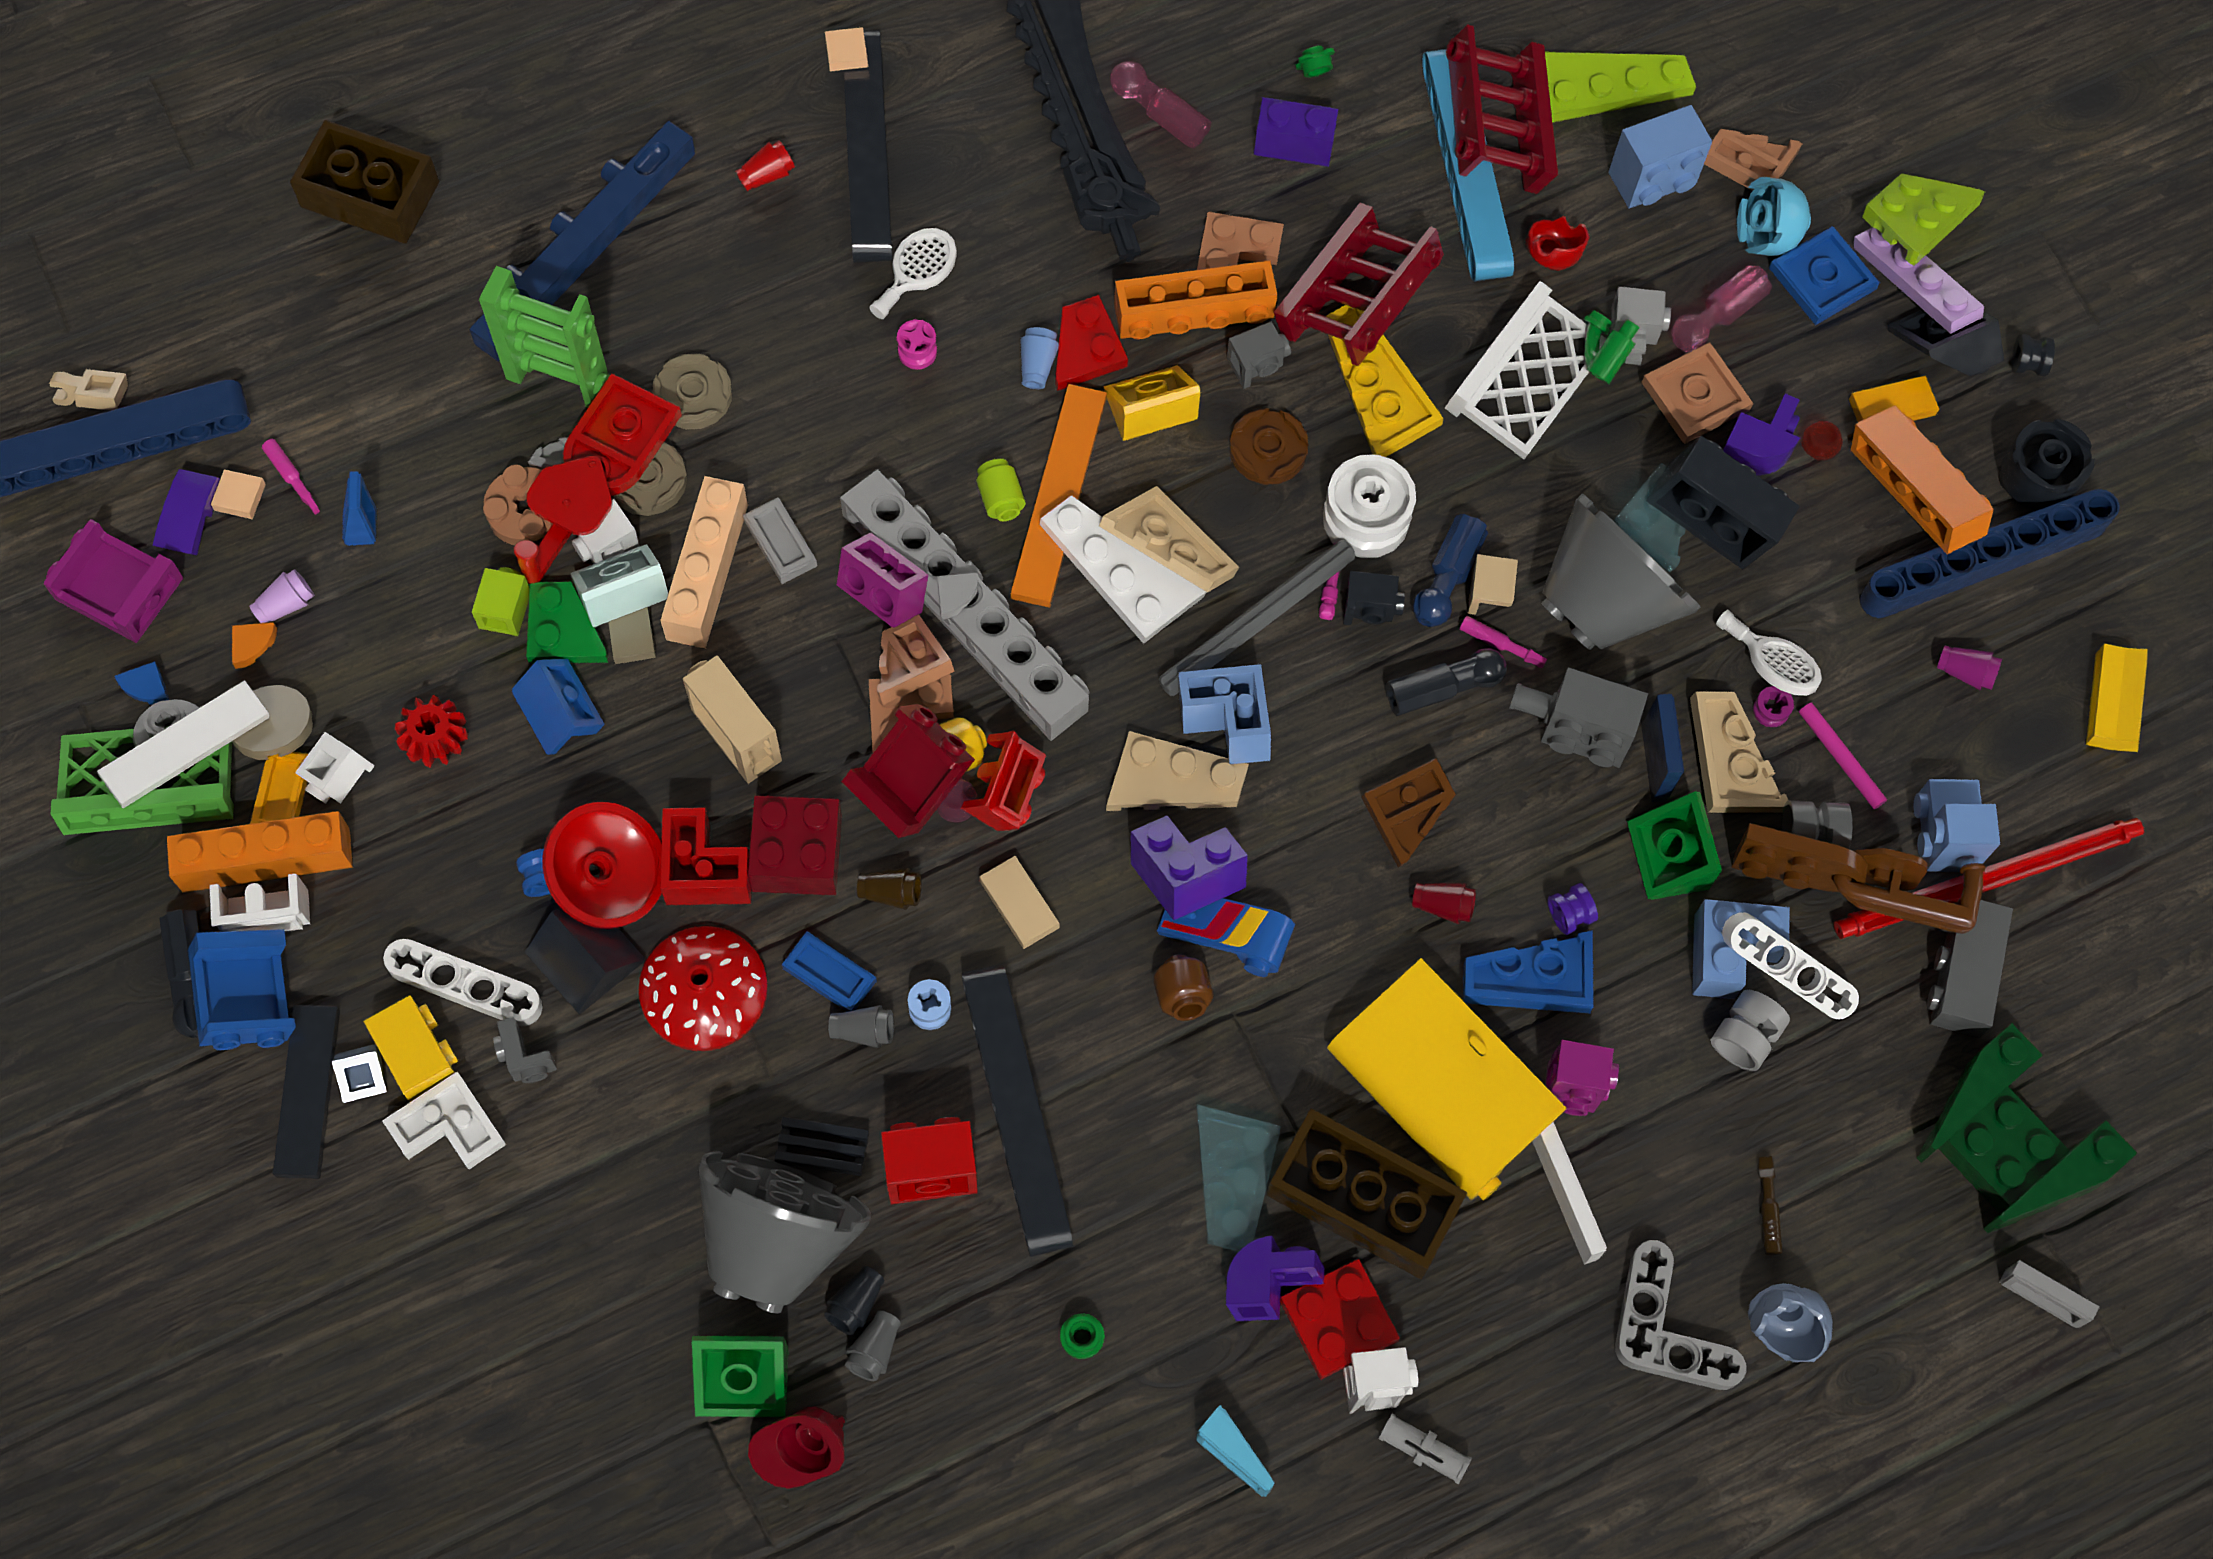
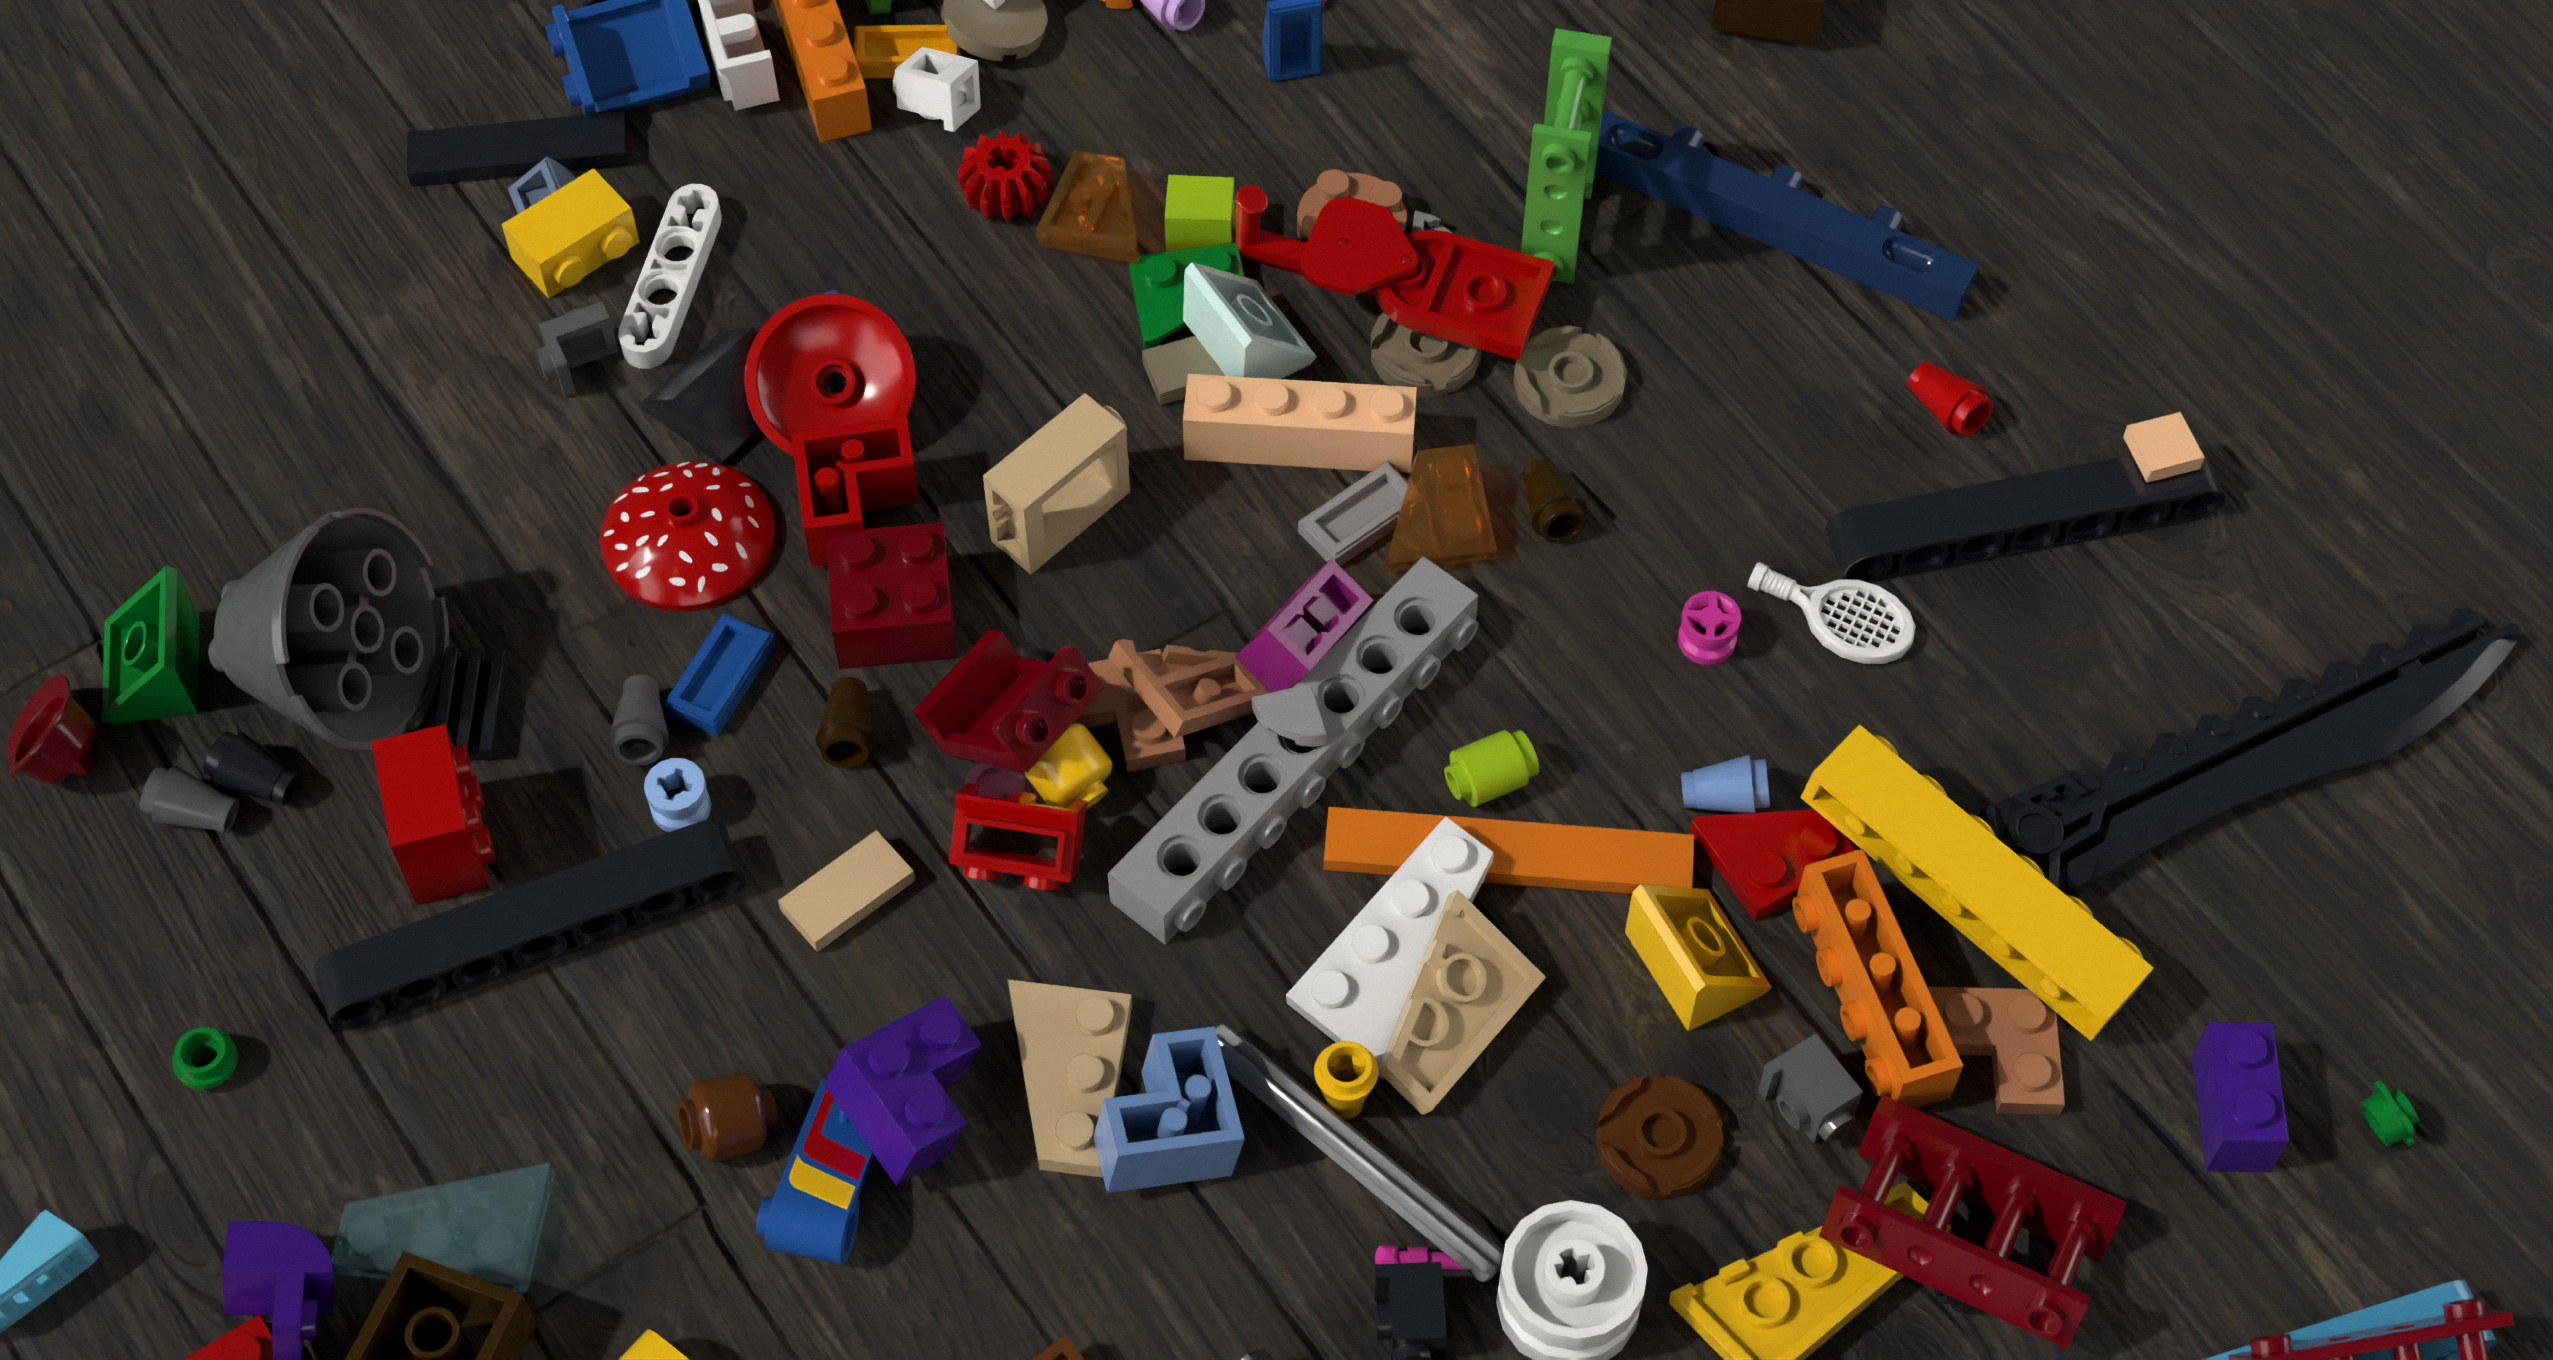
camera: 85 degrees right, 10 degrees down
white plate [382,1072,506,1169] -> none
blue panel [512,659,605,755] -> none
white brick [572,499,640,564] -> none
clear pink piece [1111,61,1212,149] -> none
none -> clear orange wing [1035,150,1140,263]
none -> yellow cone [1314,1041,1378,1119]
none -> clear orange wing [1384,444,1497,572]
none -> dark brown cone [1522,458,1587,543]
none -> yellow brick [1801,724,2154,1041]

